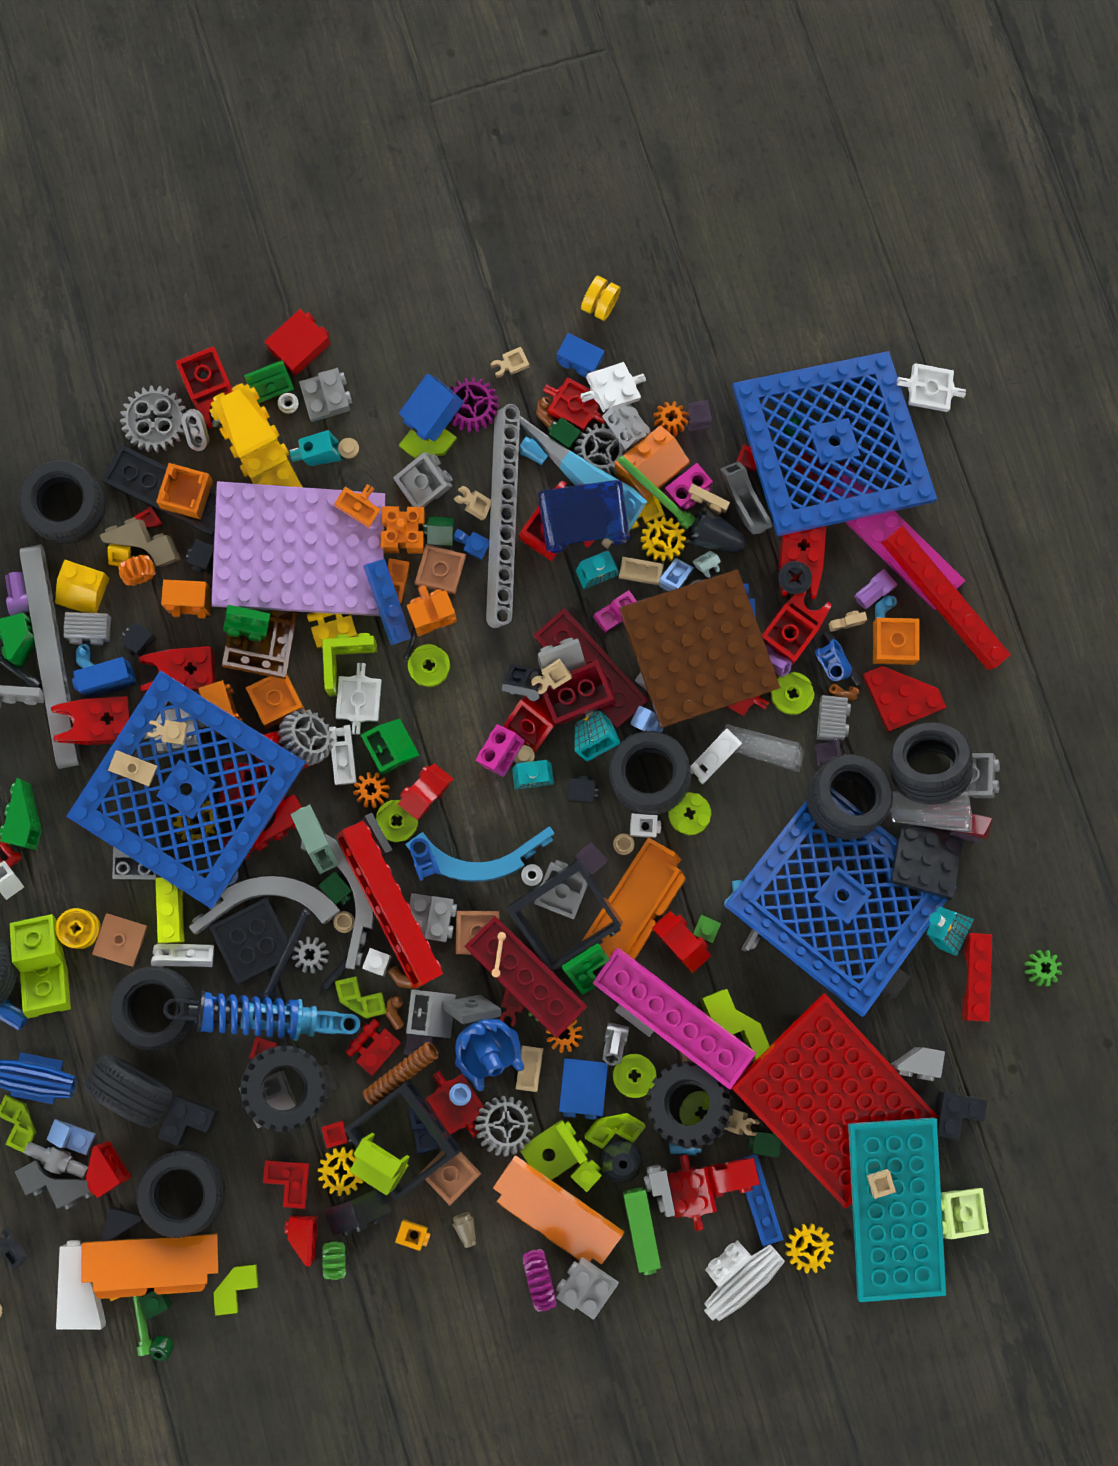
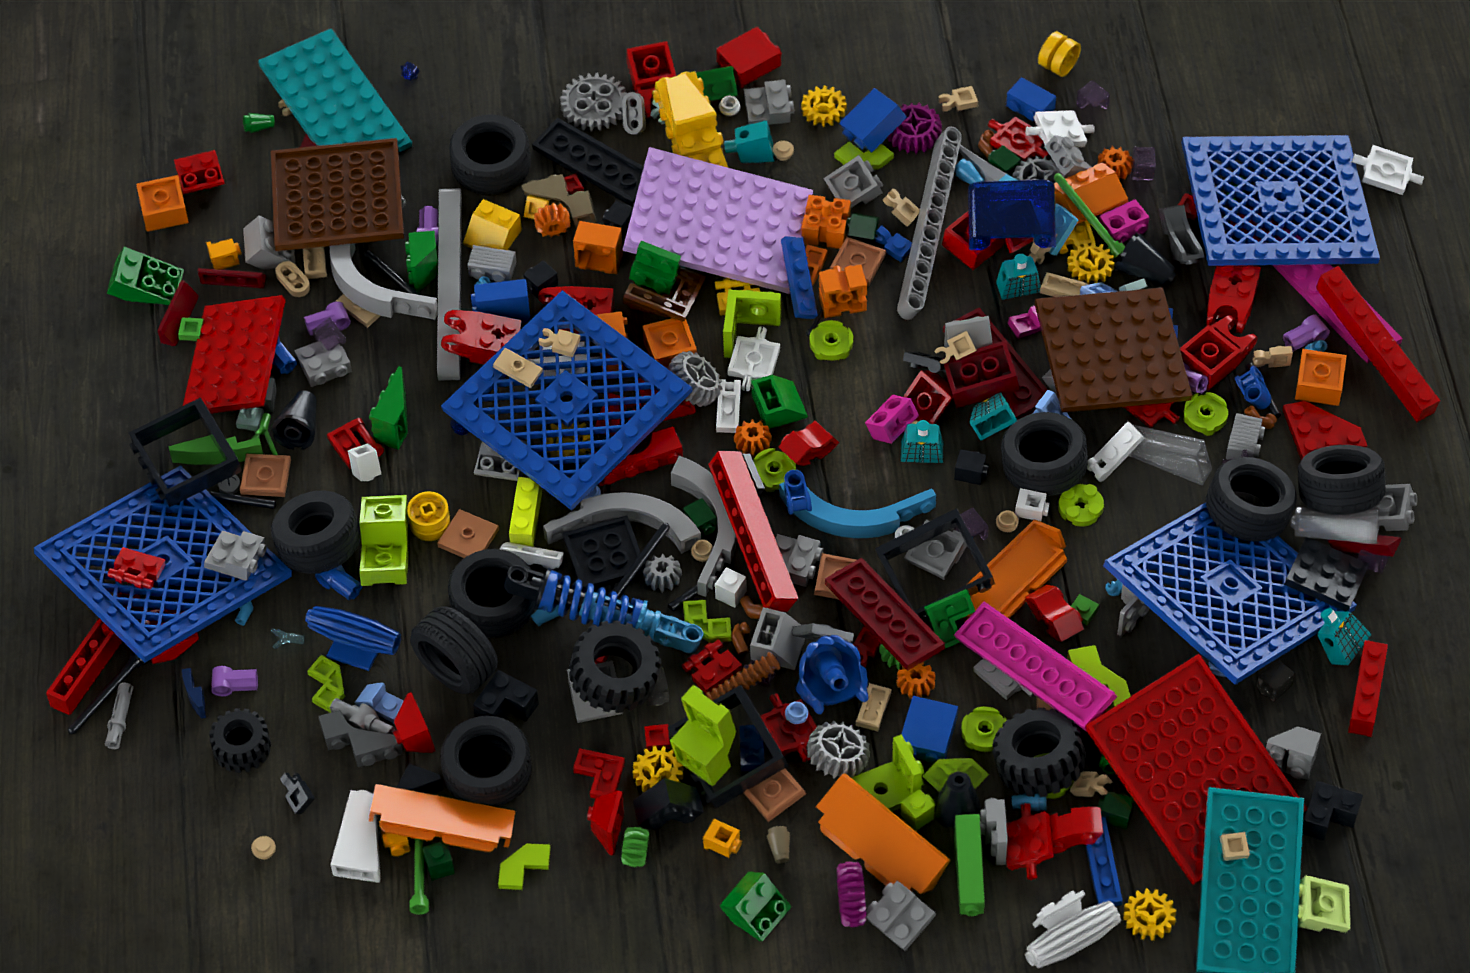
camera: 15 degrees right, 25 degrees down
dark green piece [149,1335,174,1361] -> none
orange container [156,463,213,520] -> none
sand green slope [290,805,339,874] -> none
orange plate [333,484,381,528] -> none
light nougat hinge [492,932,506,978] -> none
flat silver piece [602,1022,629,1066] -> none
tan plate [688,484,730,515] -> none
black gear [778,561,812,595] -> none
bright green gear [1025,950,1062,986] -> none
none -> green slope [719,872,791,942]
none -> yellow gear [801,85,847,127]
none -> clear purple panel [1076,80,1110,109]

